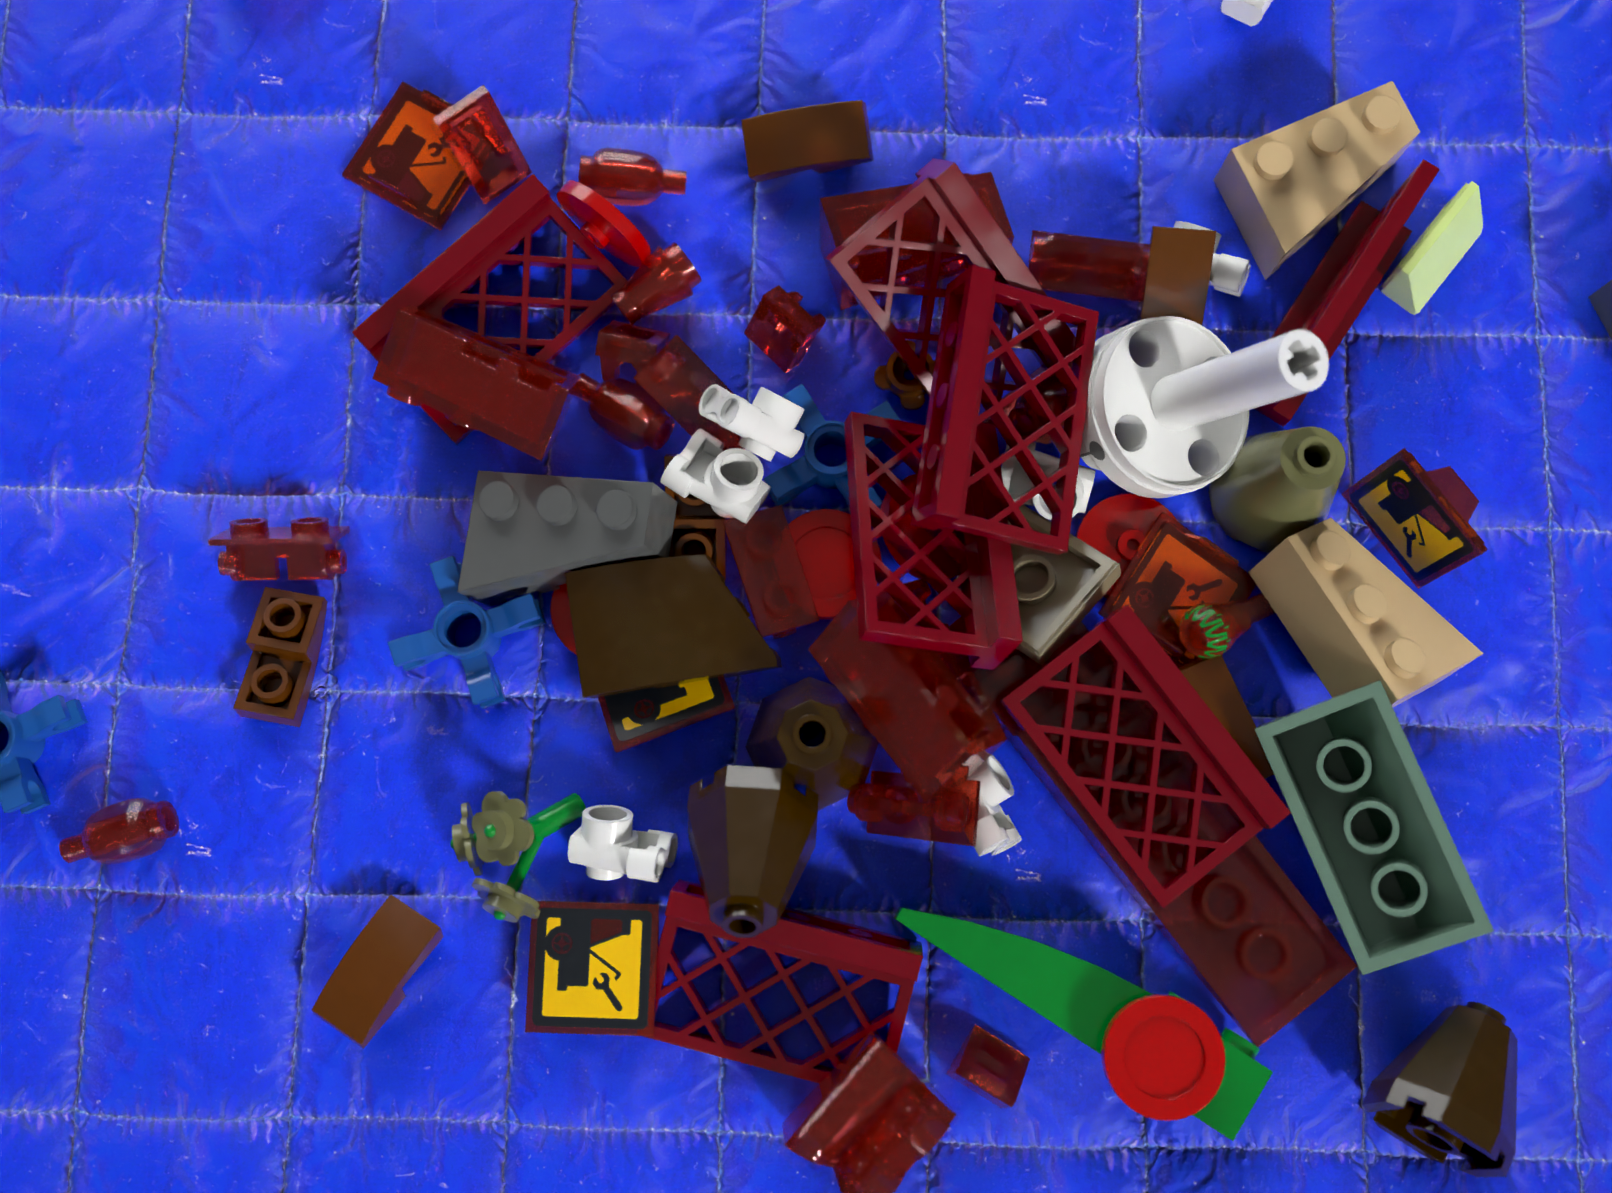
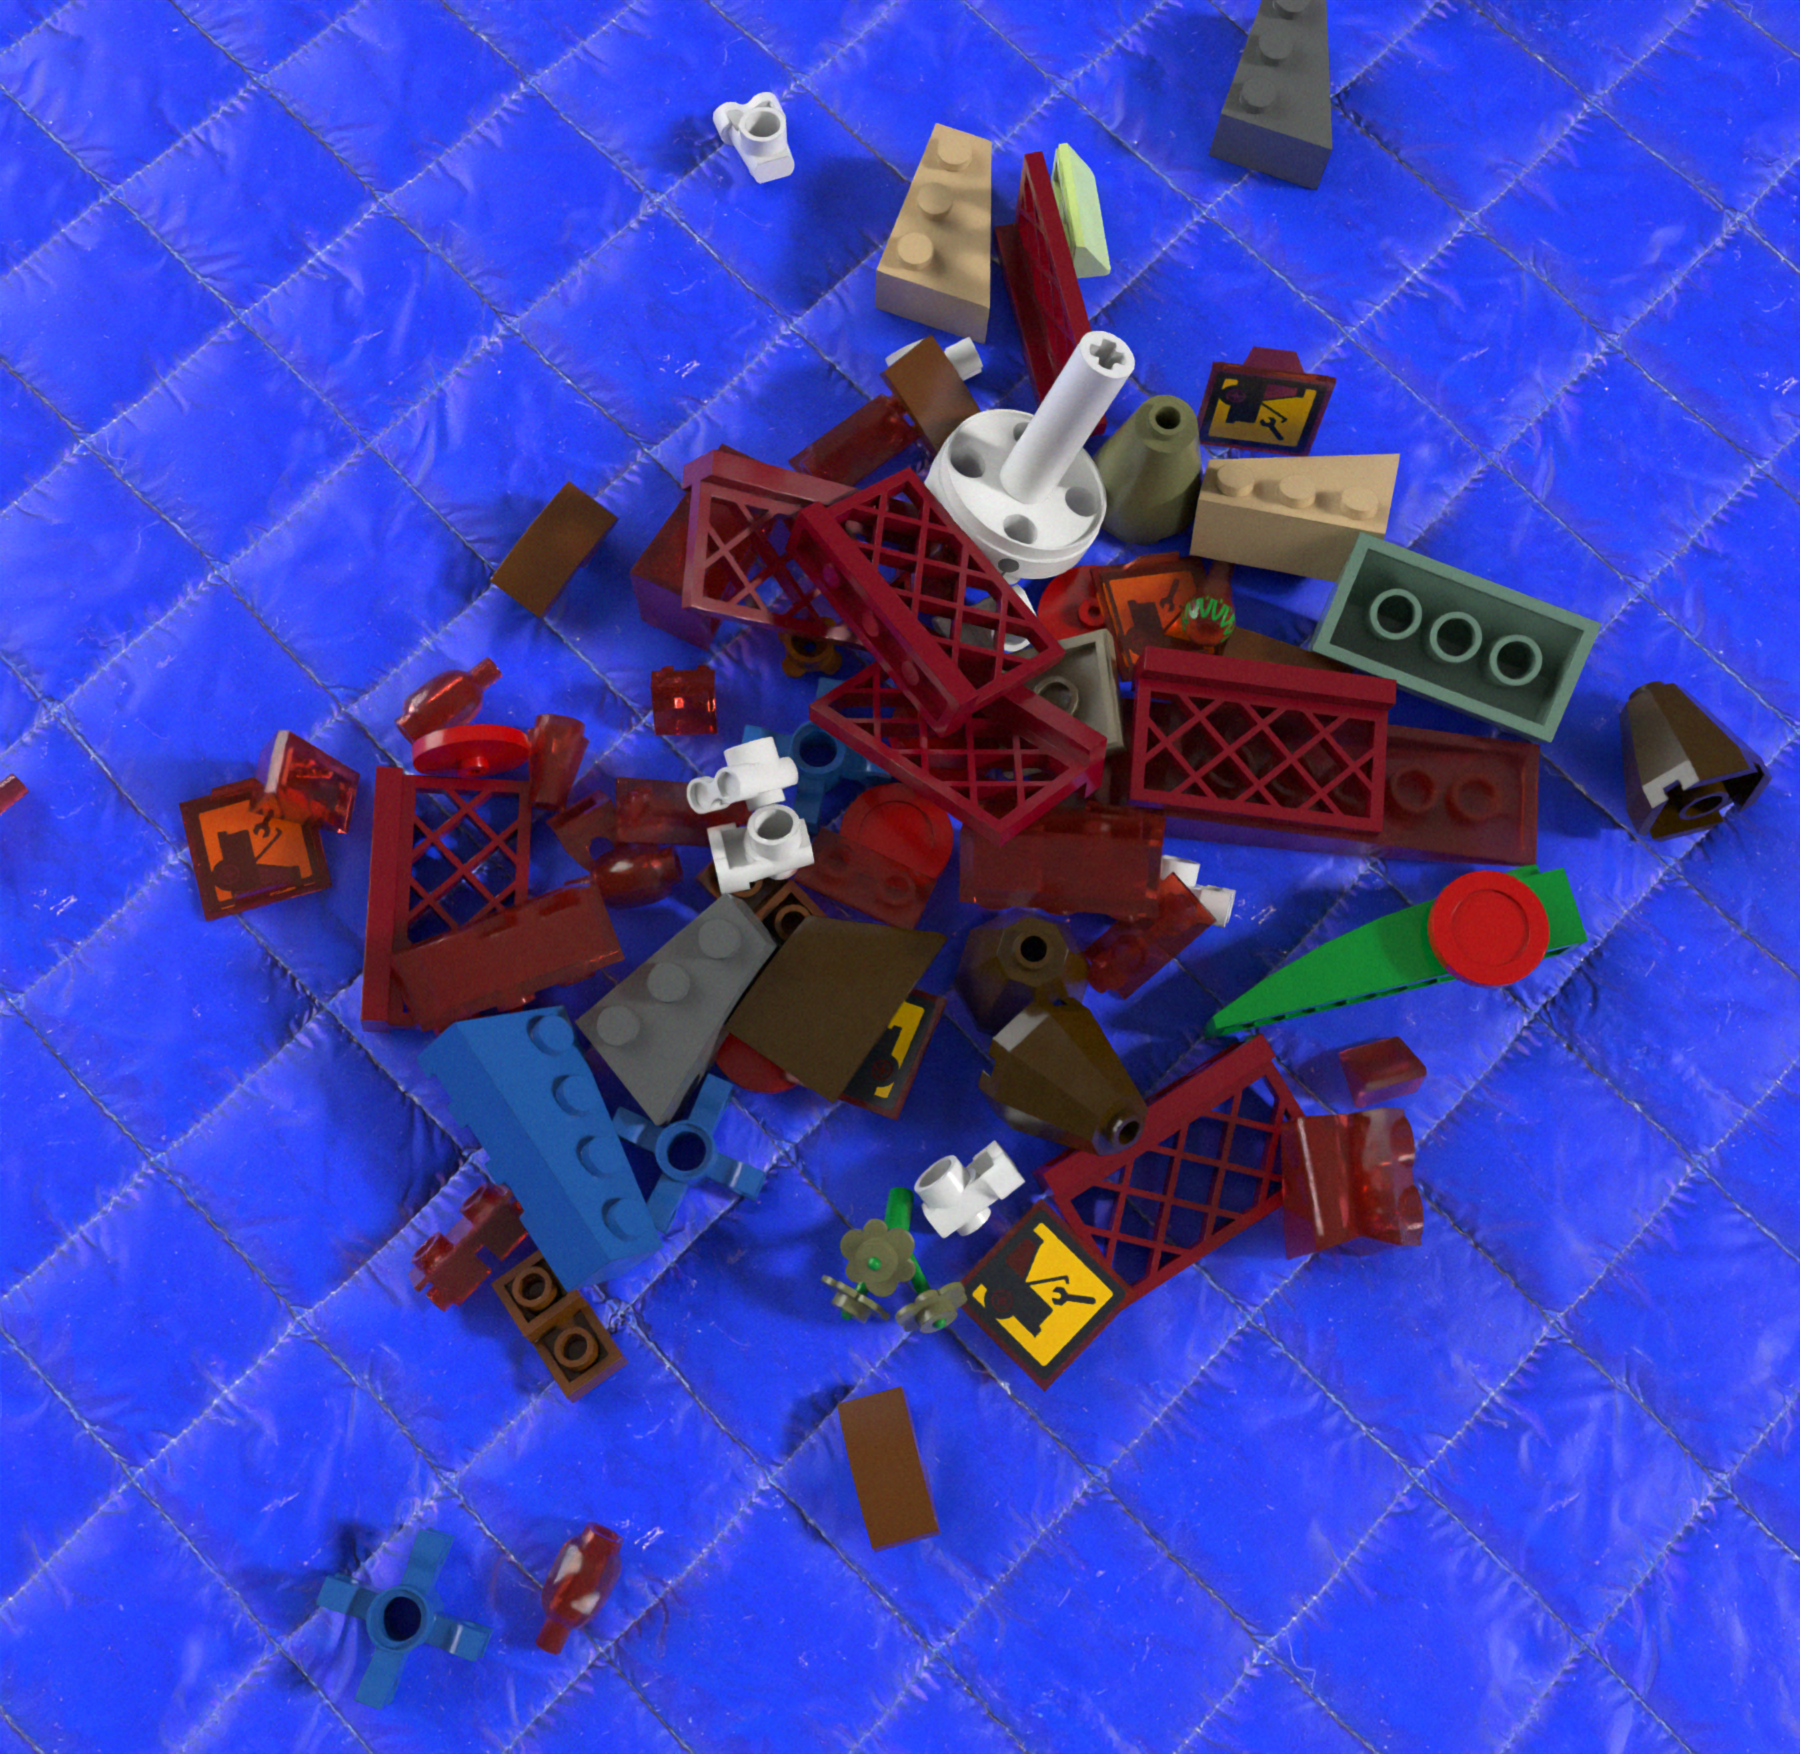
camera: 55 degrees left, 5 degrees down
none -> blue wedge [415,1005,663,1292]

